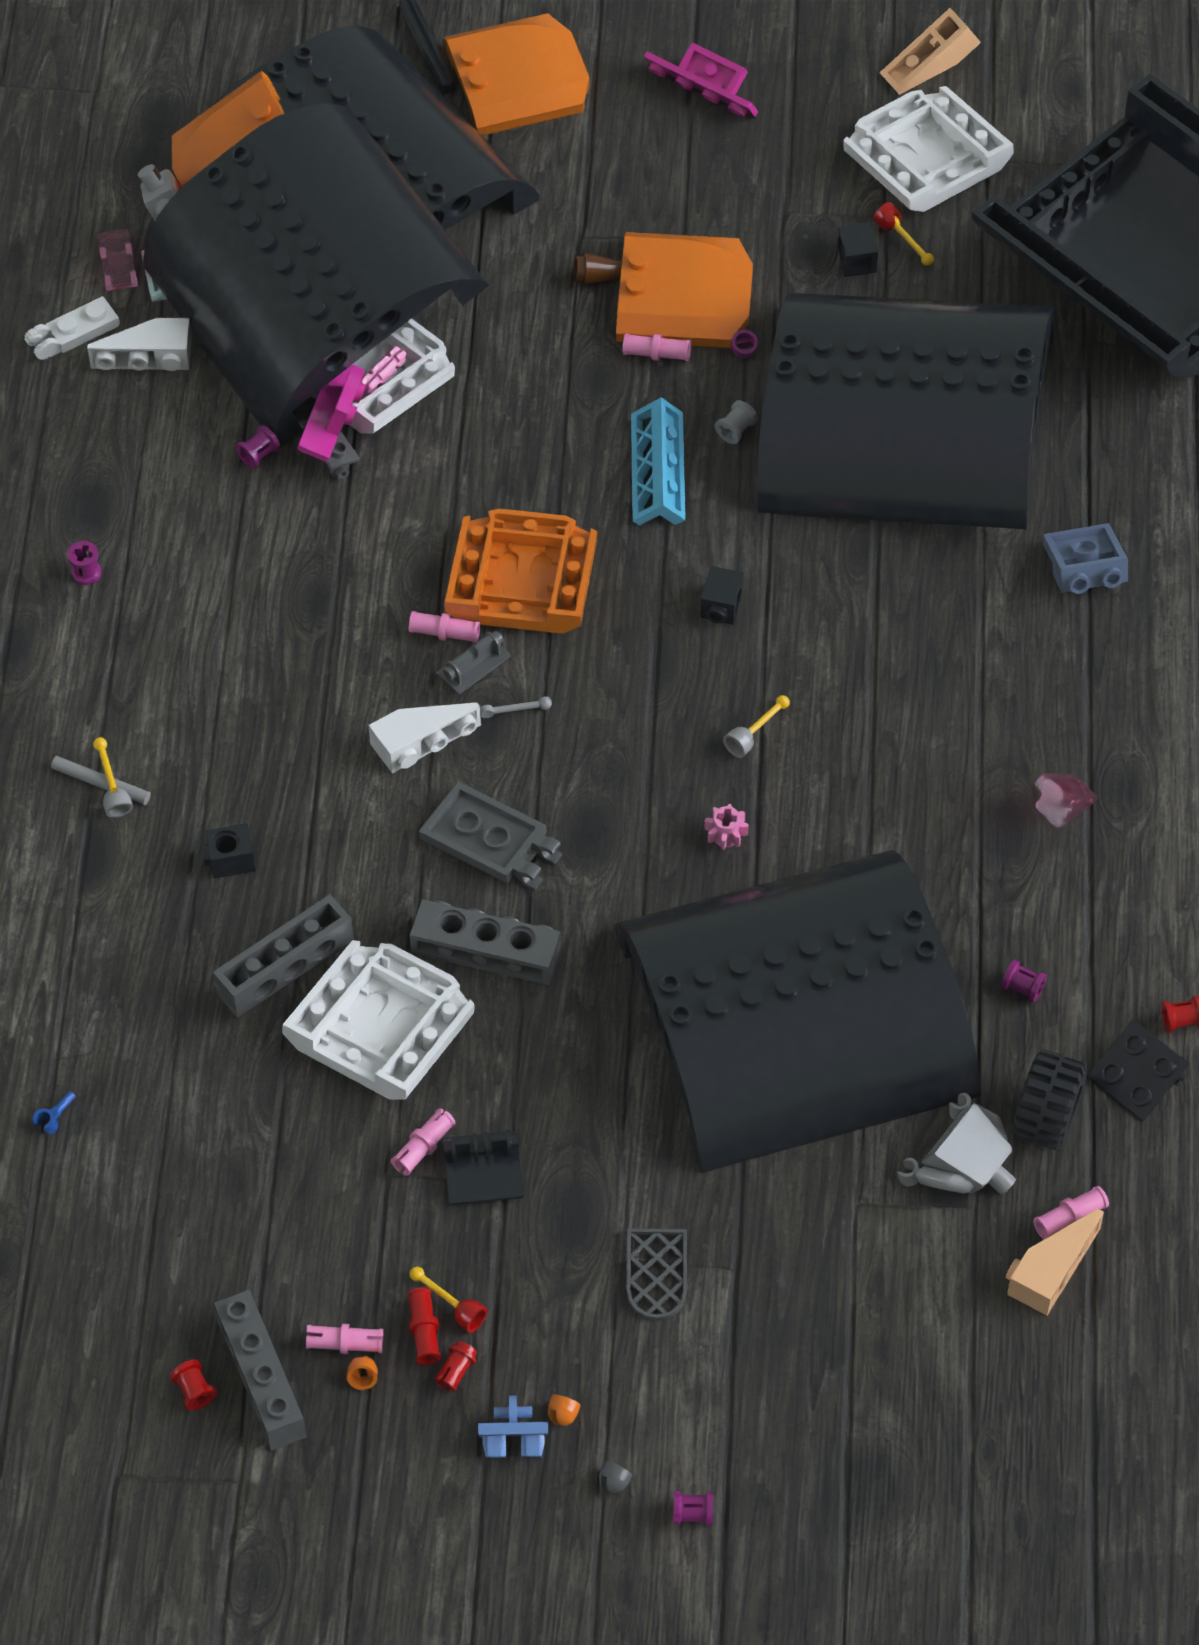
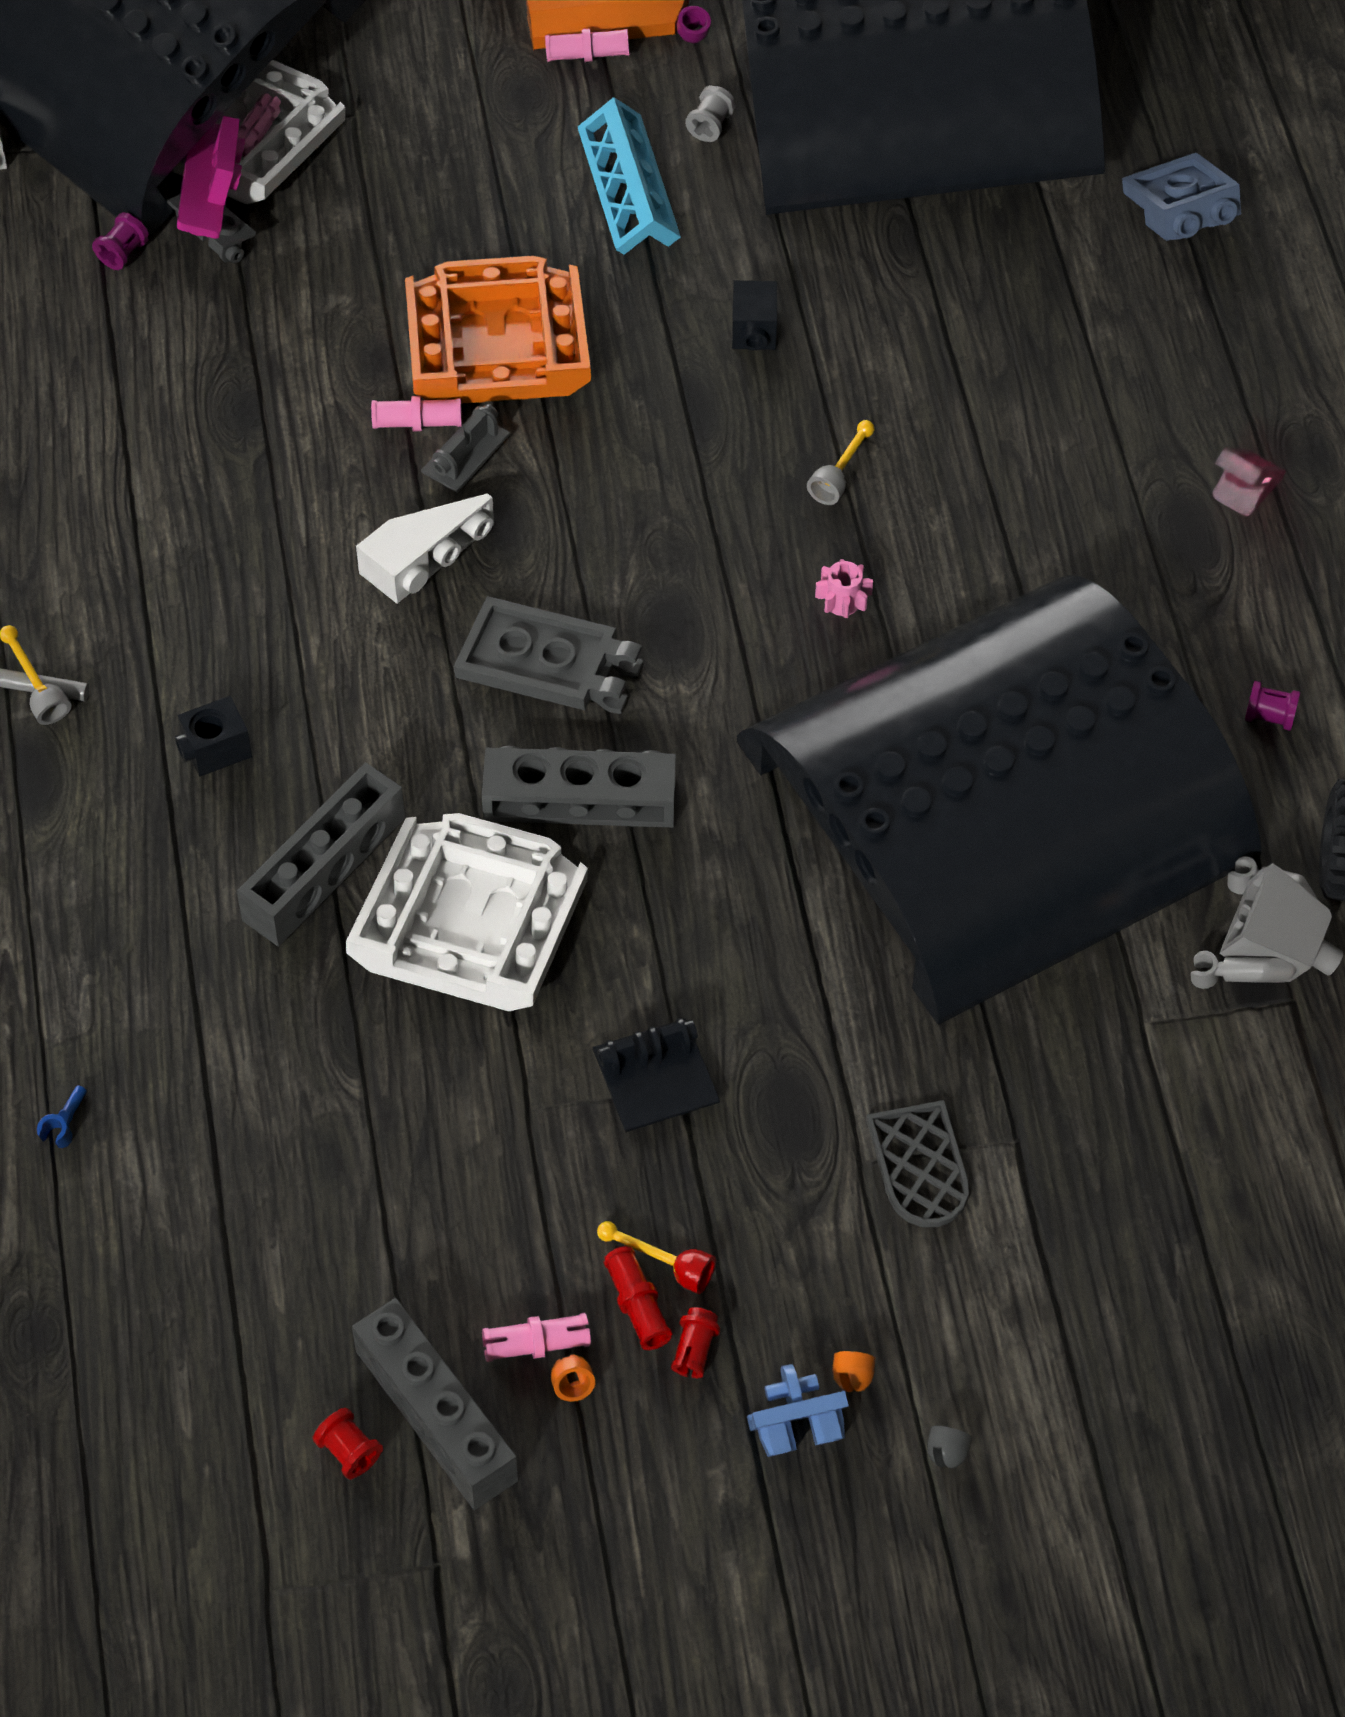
camera: 15 degrees left, 0 degrees up
bright pink pin [391,1108,455,1176] -> none
light grey hinge [480,696,552,718] -> none
magenta bush [673,1491,713,1526] -> none

